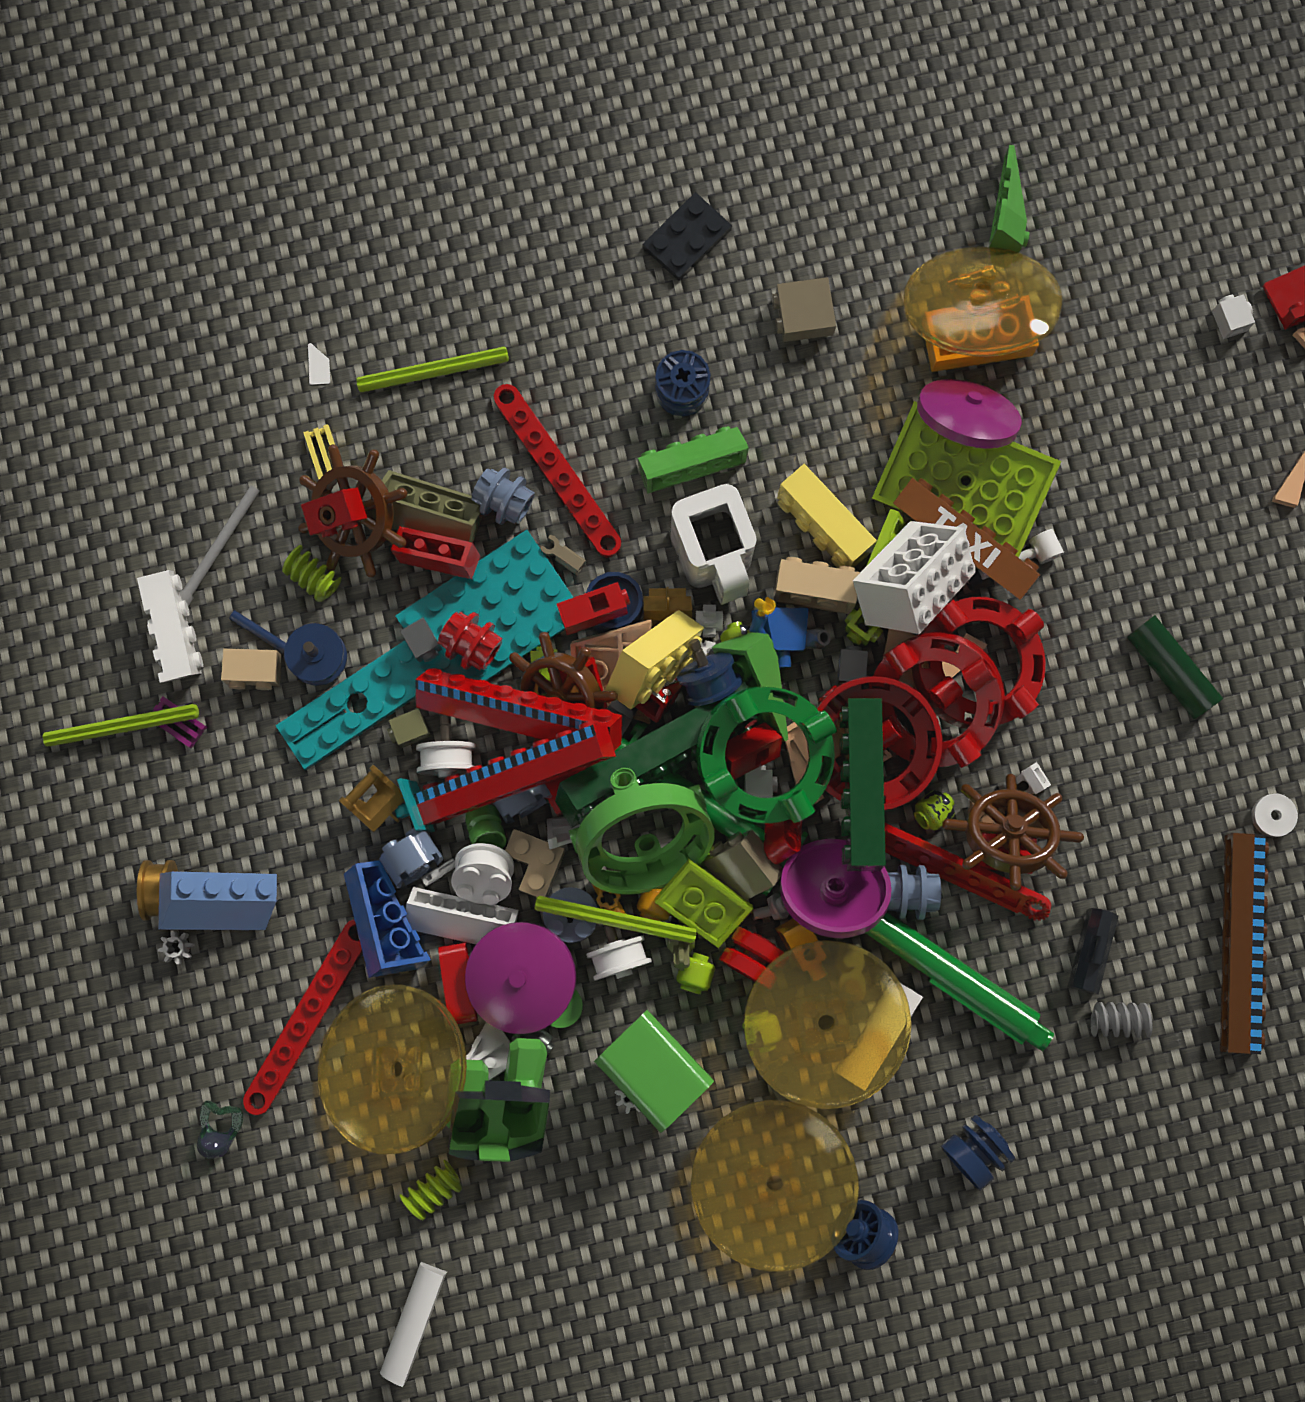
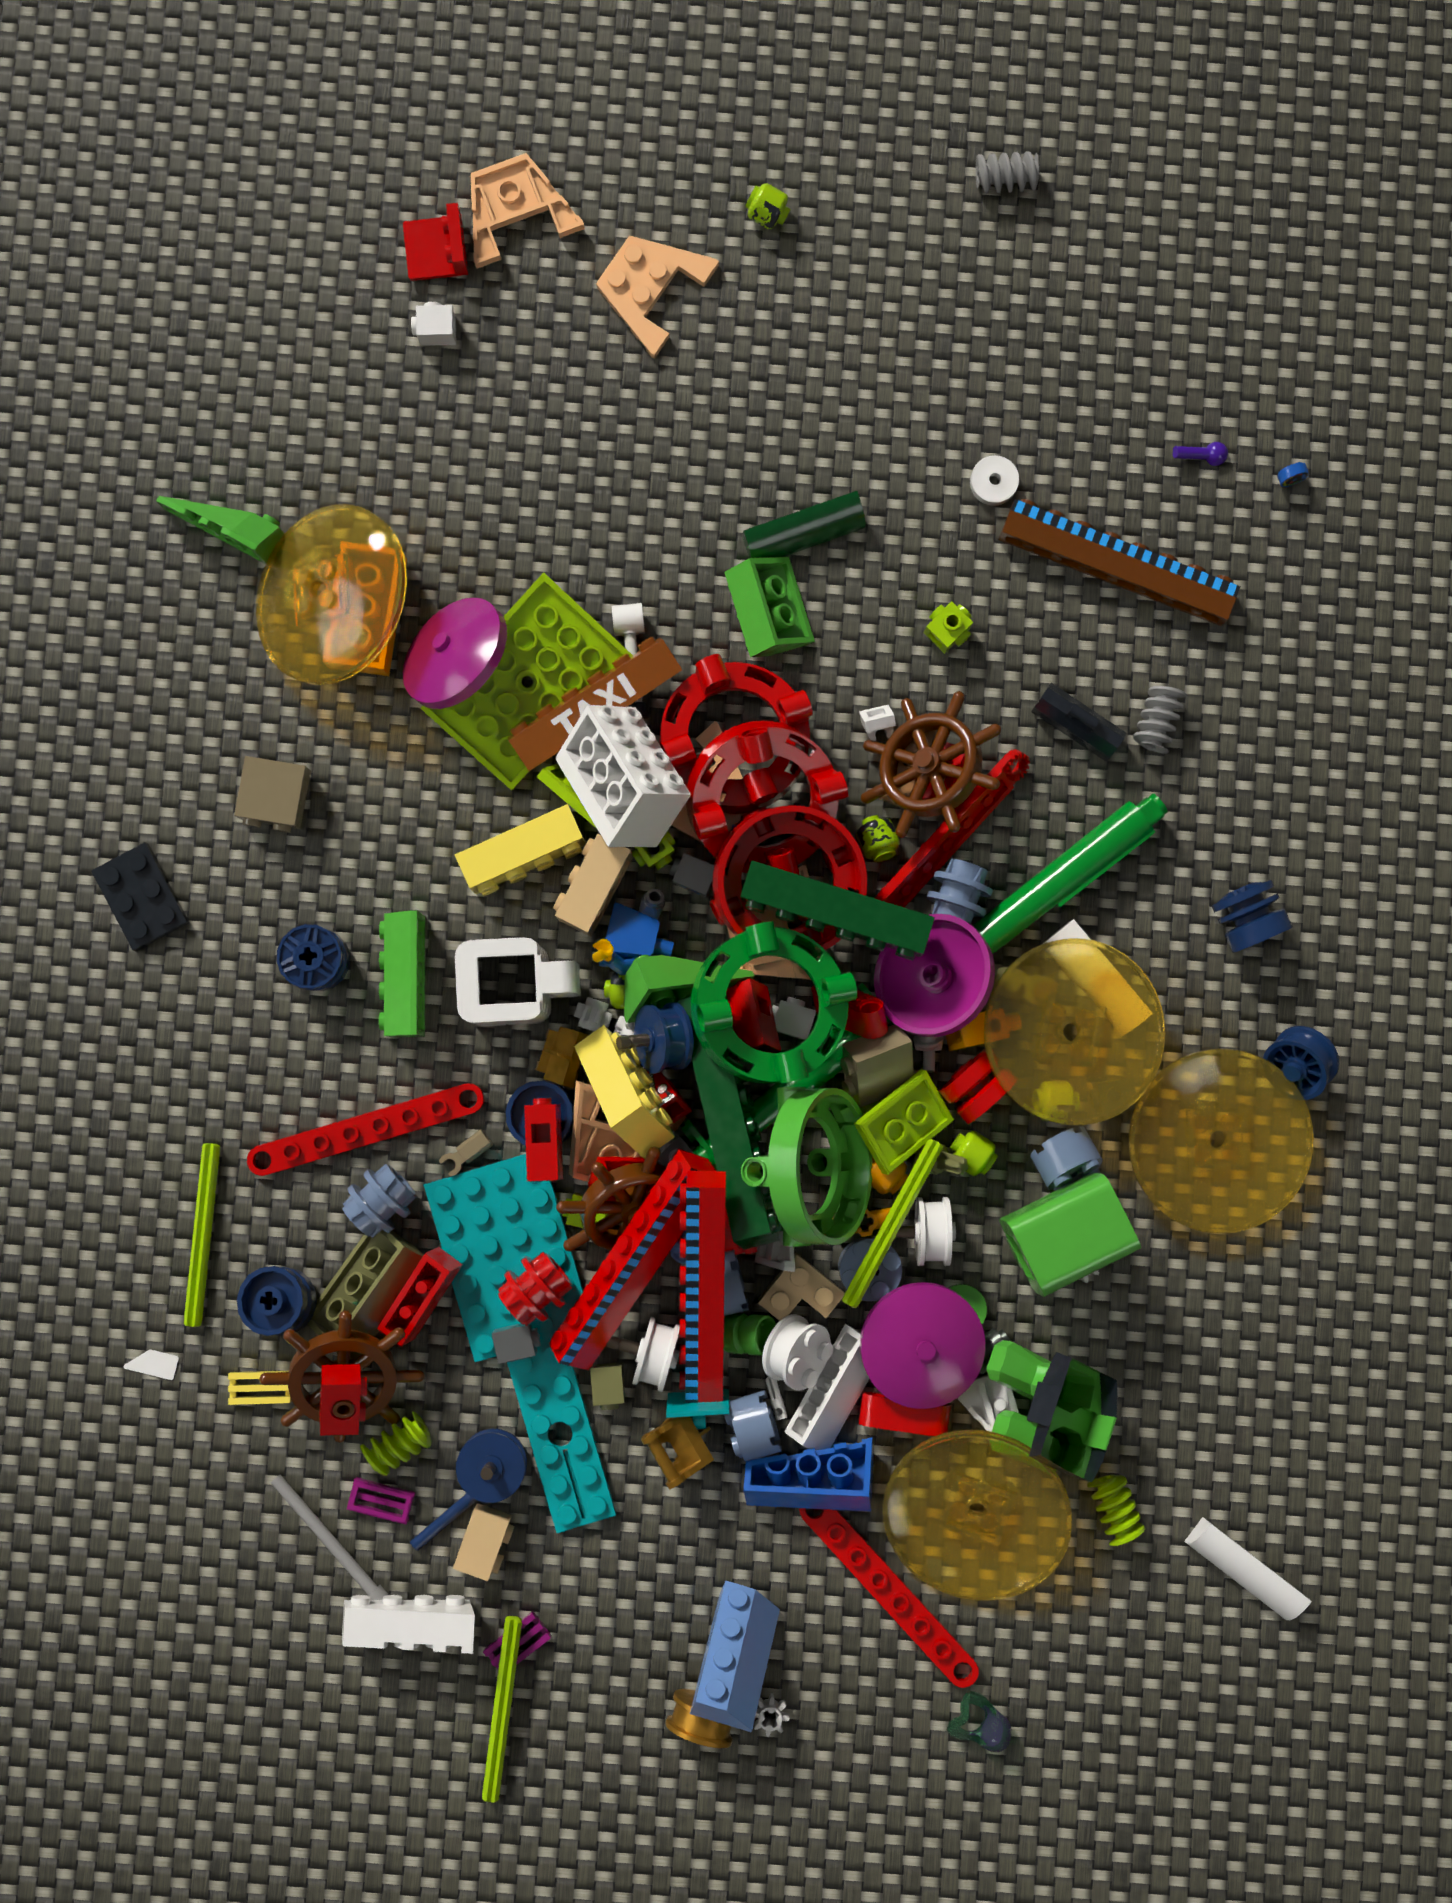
camera: 75 degrees left, 5 degrees up
none -> dark blue wheel [237,1266,317,1336]
none -> magenta tile [346,1477,416,1525]
none -> bright green slope [724,557,815,658]
none -> lime brick [923,601,973,654]
none -> sand blue brick [1030,1126,1103,1191]

